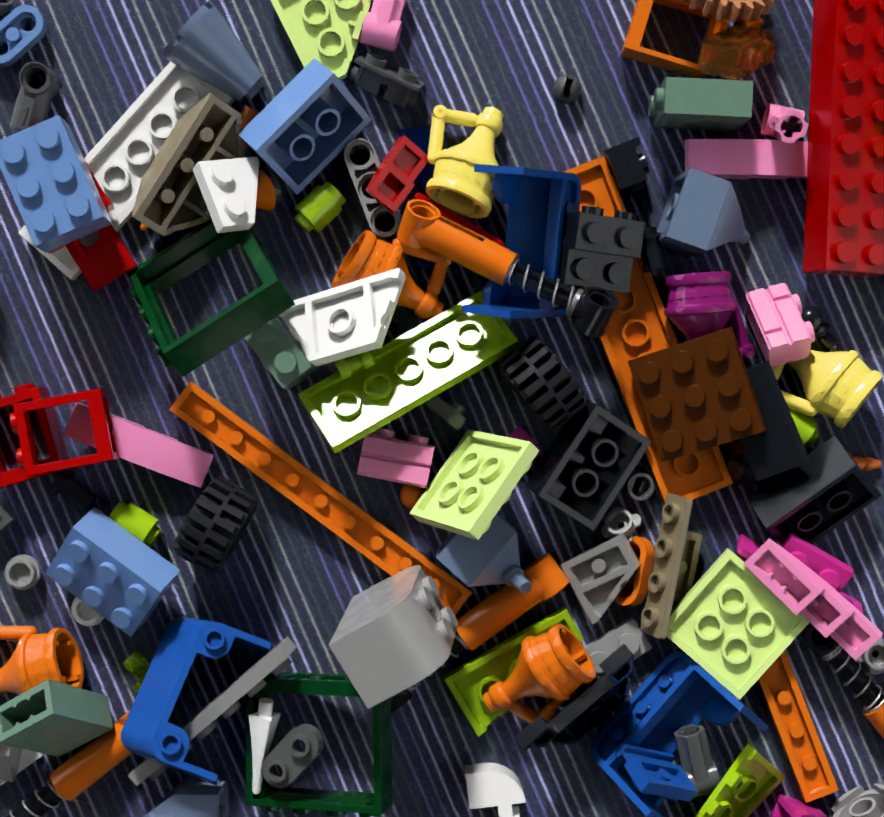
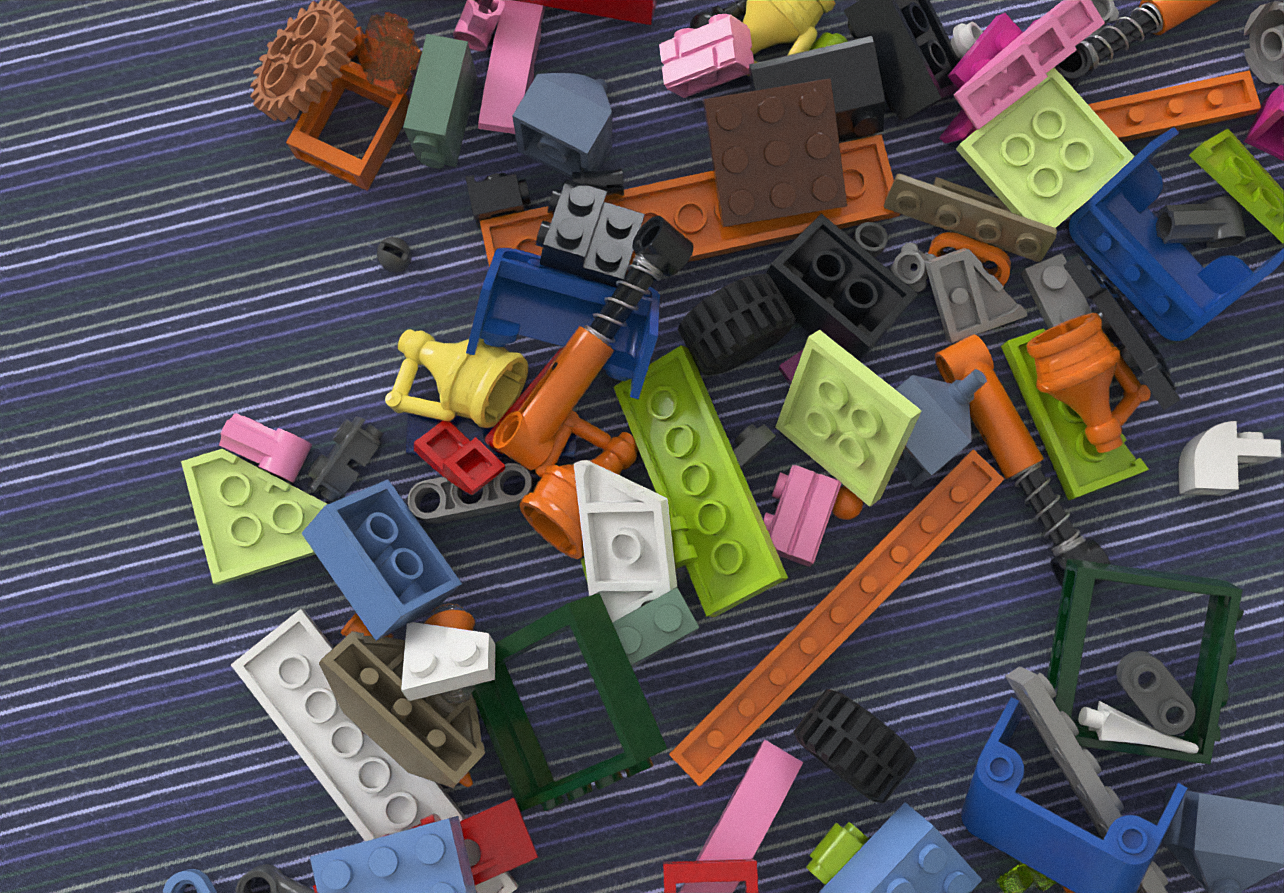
camera: 80 degrees left, 10 degrees down
sand blue cone [162,0,264,102] -> none
lime brick [294,181,346,233] -> none
light grey brick [329,565,458,709] -> none
blue plate [616,744,698,802] -> none
magenta piece [663,271,755,359] -> none
none -> white plate [951,22,983,59]

